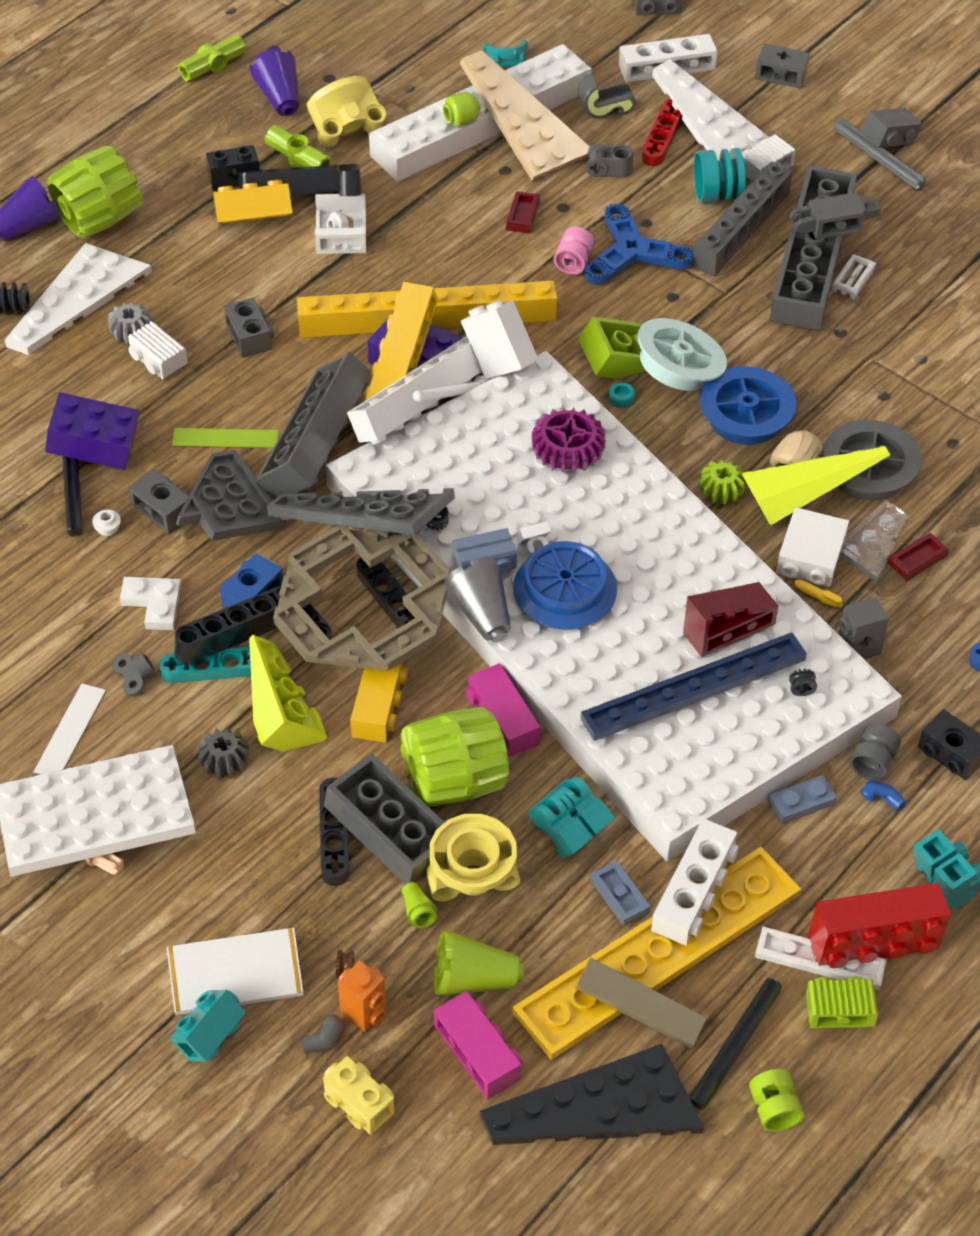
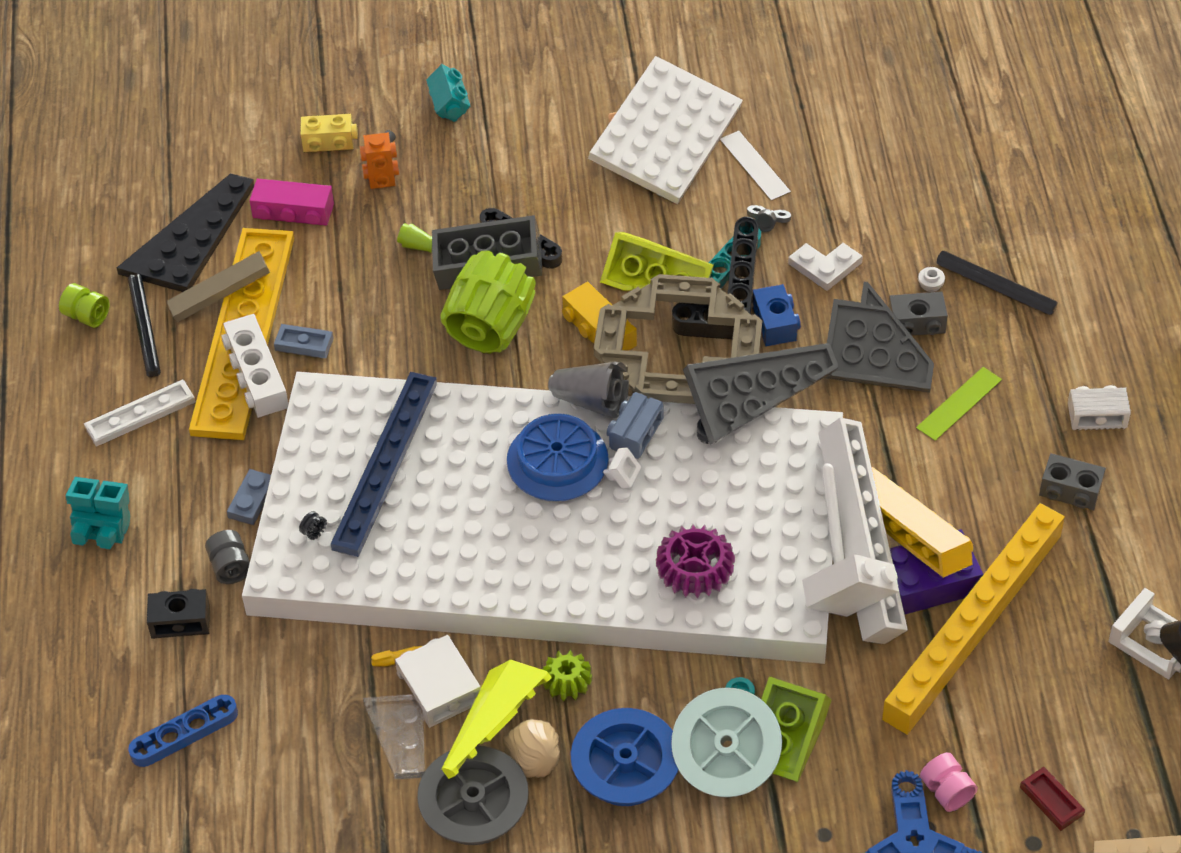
camera: 135 degrees right, 0 degrees up
dark purple brick [45,392,139,470] -> none
light grey gear [108,301,152,345] -> none
white slope [167,928,304,1015] -> none
dark grey gear [198,727,249,778] -> none
dark grey brick [255,351,372,499] -> none
reddish brown bush [335,950,355,979] -> none
light yellow piece [426,814,521,902] -> none
lime cone [434,931,524,996] -> none
dark pink brick [466,663,541,757] -> none
teal hips [527,777,615,858] -> none
dark red wedge [683,582,779,657] -> none
lime brick [806,976,878,1028] -> none
red brick [807,883,951,968] -> none
dark grey brick [839,597,889,659] -> none
blue arm [861,780,907,812] -> none
dark red tile [888,533,949,581] -> none

